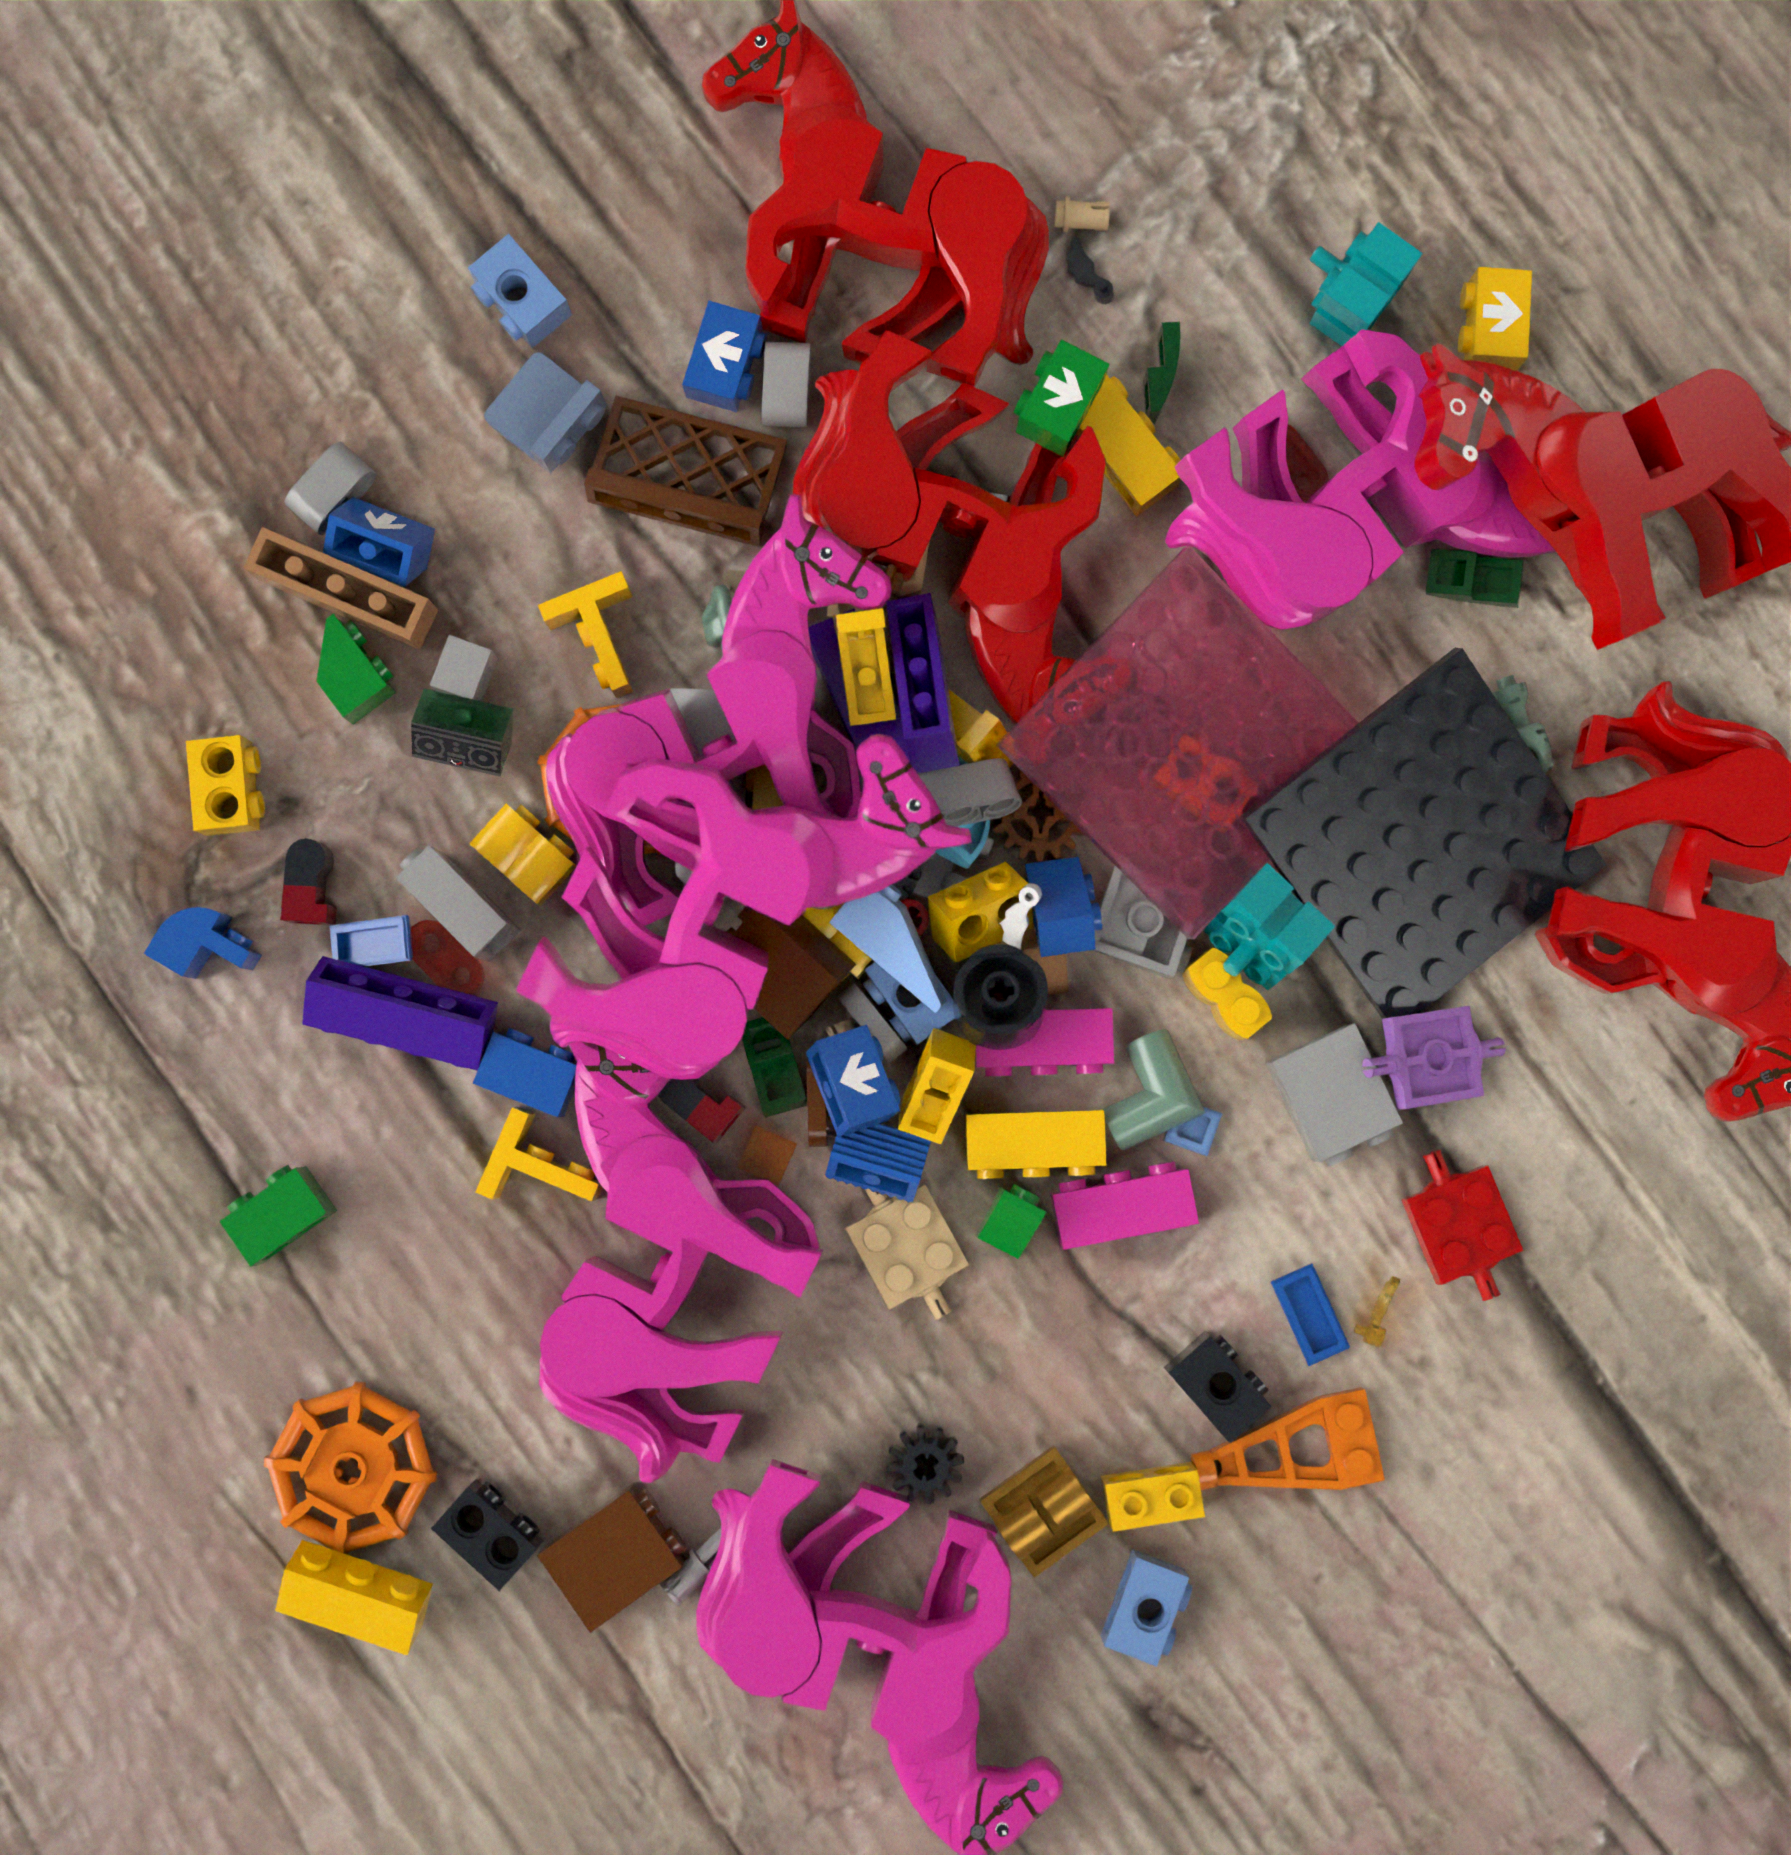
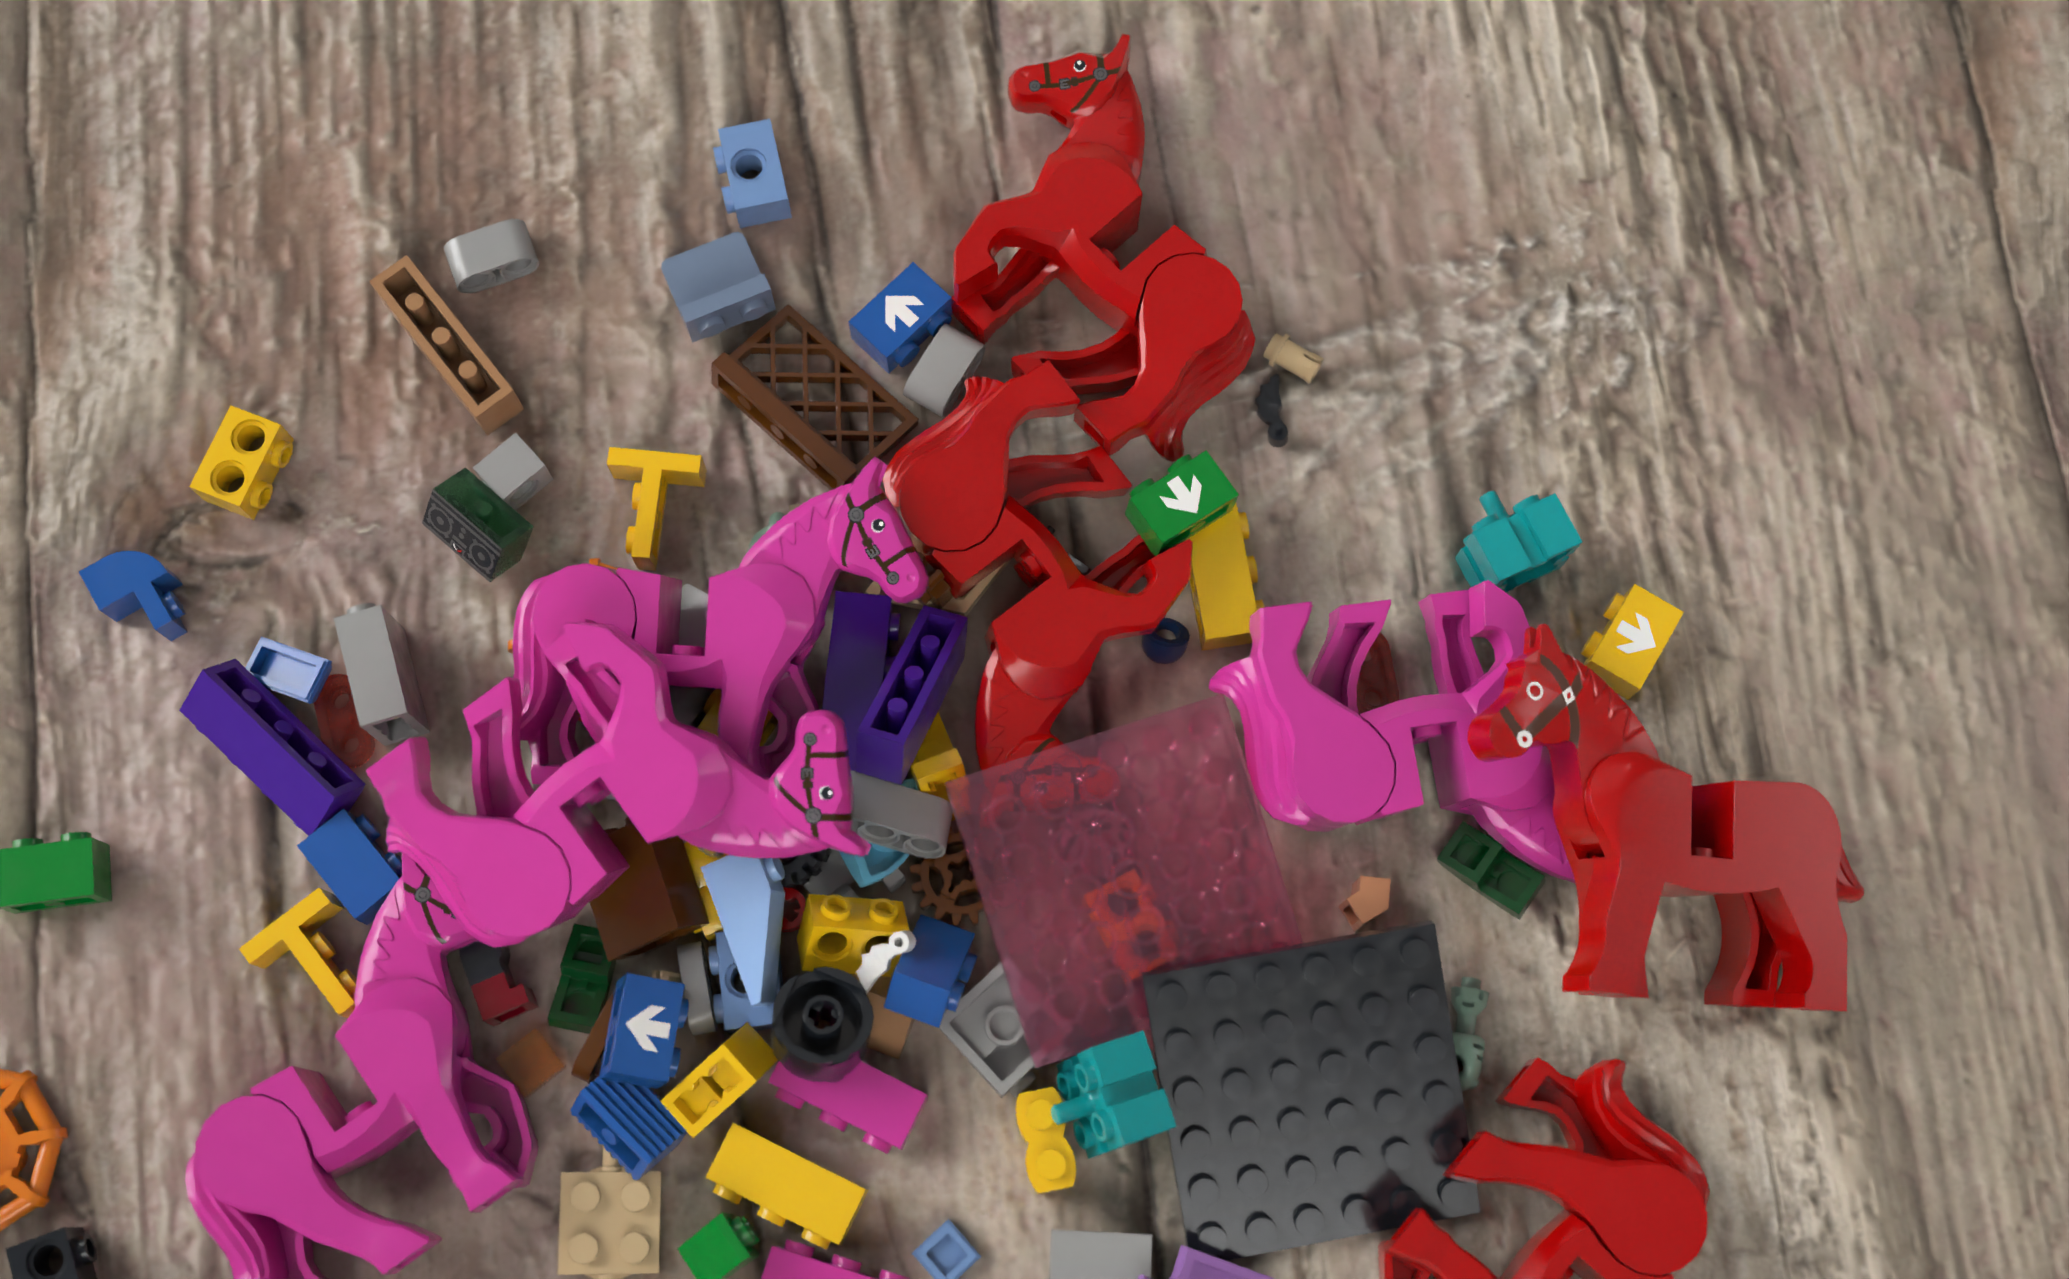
camera: 25 degrees right, 10 degrees down
leg [280,838,337,925] -> none
green slope [316,613,396,725] -> none
blue brick [323,497,435,587] -> none
yellow brick [469,803,577,906] -> none
yellow bracket [833,608,896,726] -> none
sand green brick [1102,1029,1206,1151] -> none
dark green slope [1143,321,1181,424] -> none
none -> dark blue piece [1142,618,1190,664]
none -> nougat piece [1338,876,1391,932]

